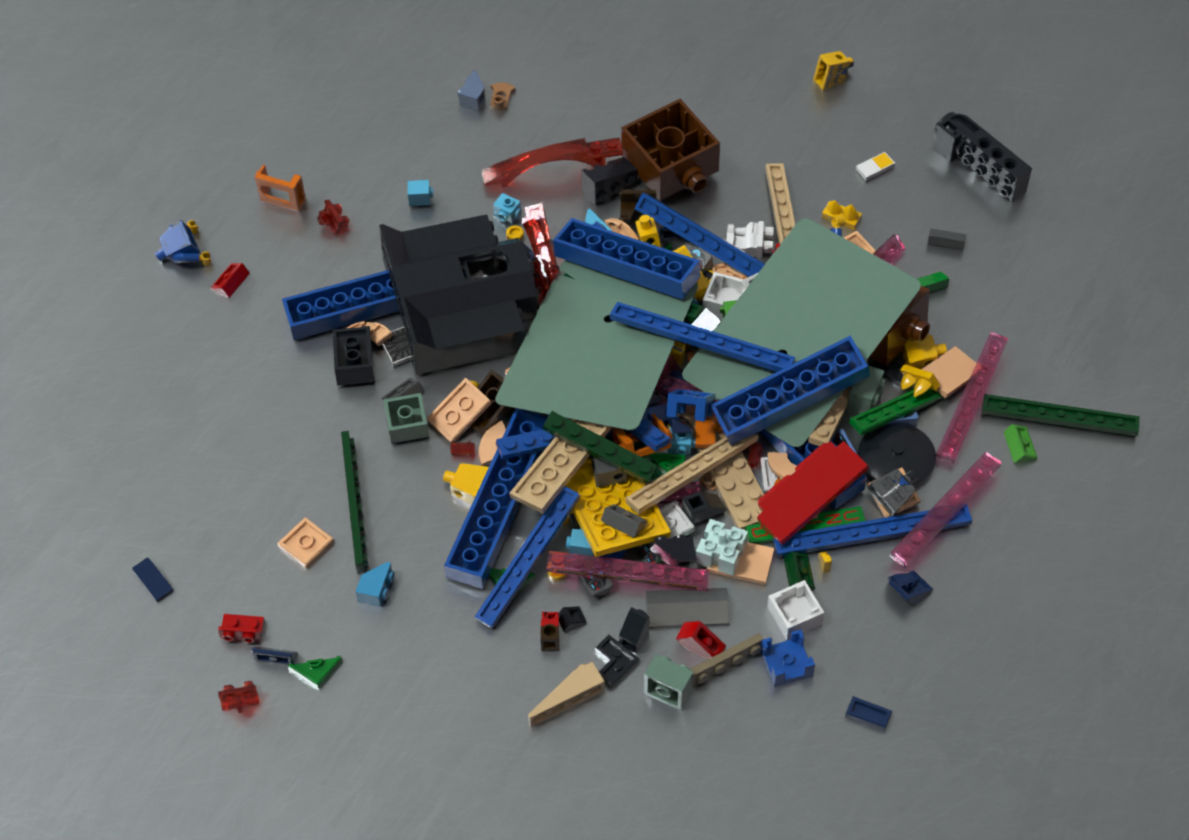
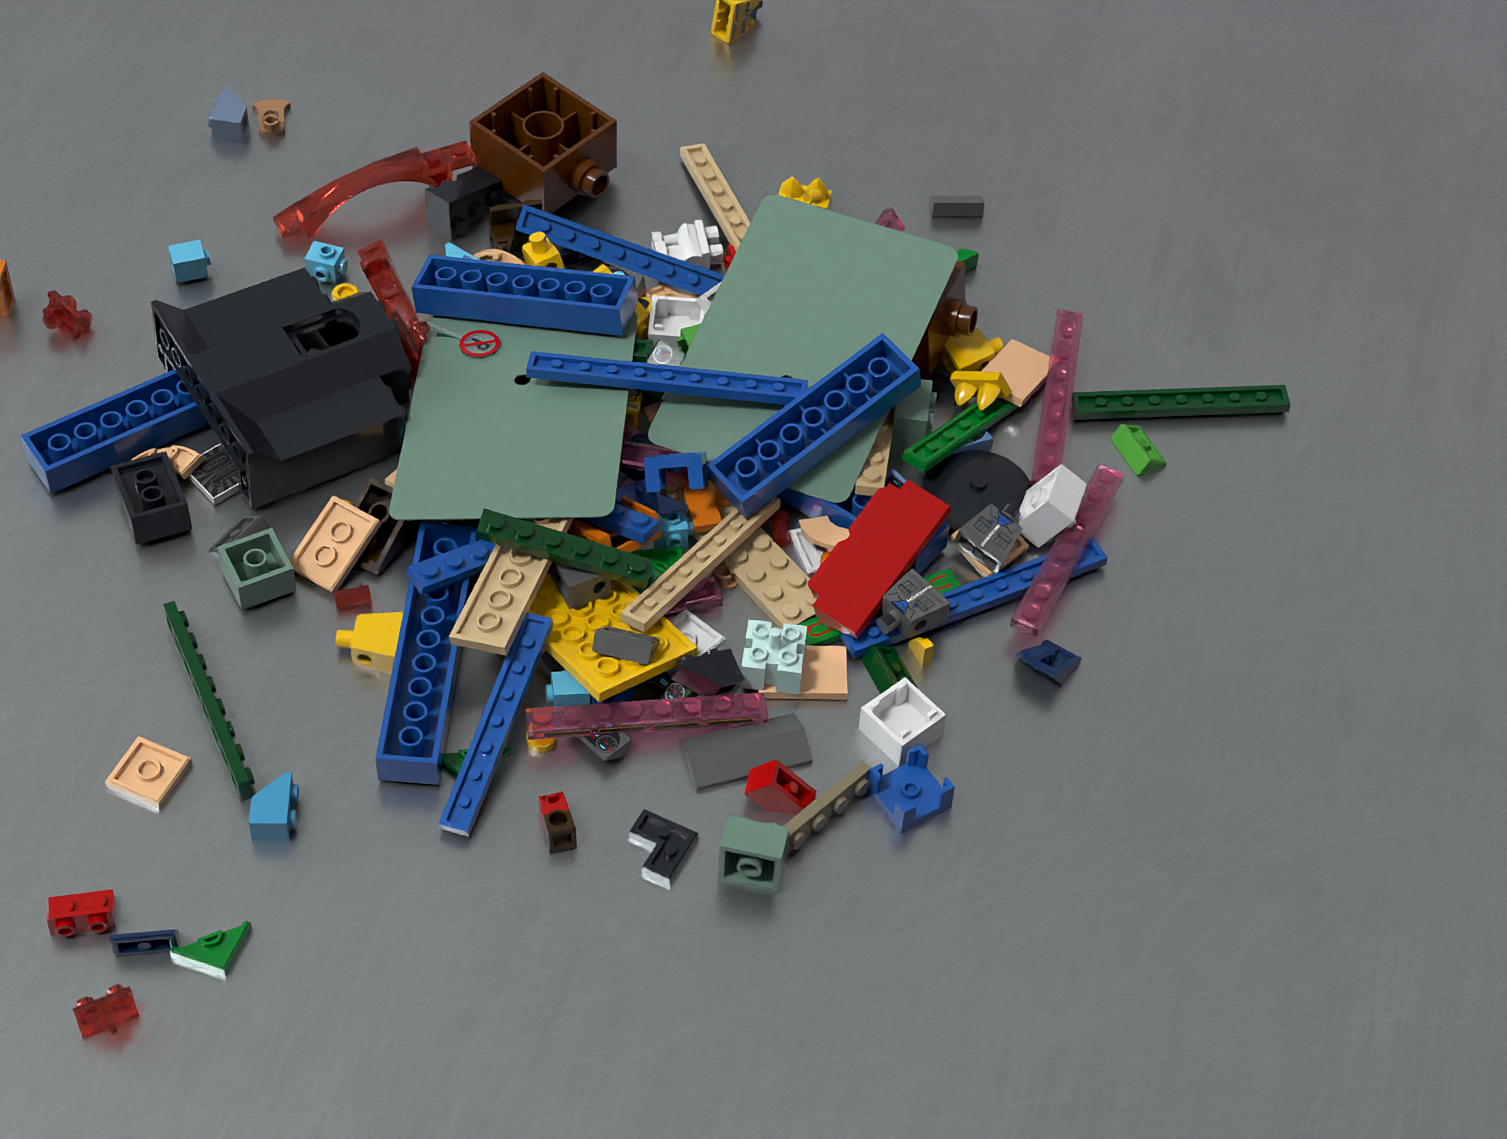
camera: 20 degrees left, 5 degrees down
light nougat tile [479,421,506,466] -> none
tan slope [528,662,605,727] -> none
black slope [559,606,587,632] -> none
black slope [619,607,649,654] -> none
black slope [682,491,726,525] -> none
dark blue tile [845,696,892,731] -> none
white tile [856,152,895,181] -> none
black brick [934,112,1032,202] -> none
none -> piece [421,319,500,359]
none -> dark grey torso [877,569,950,638]
none -> white container [1015,464,1087,548]

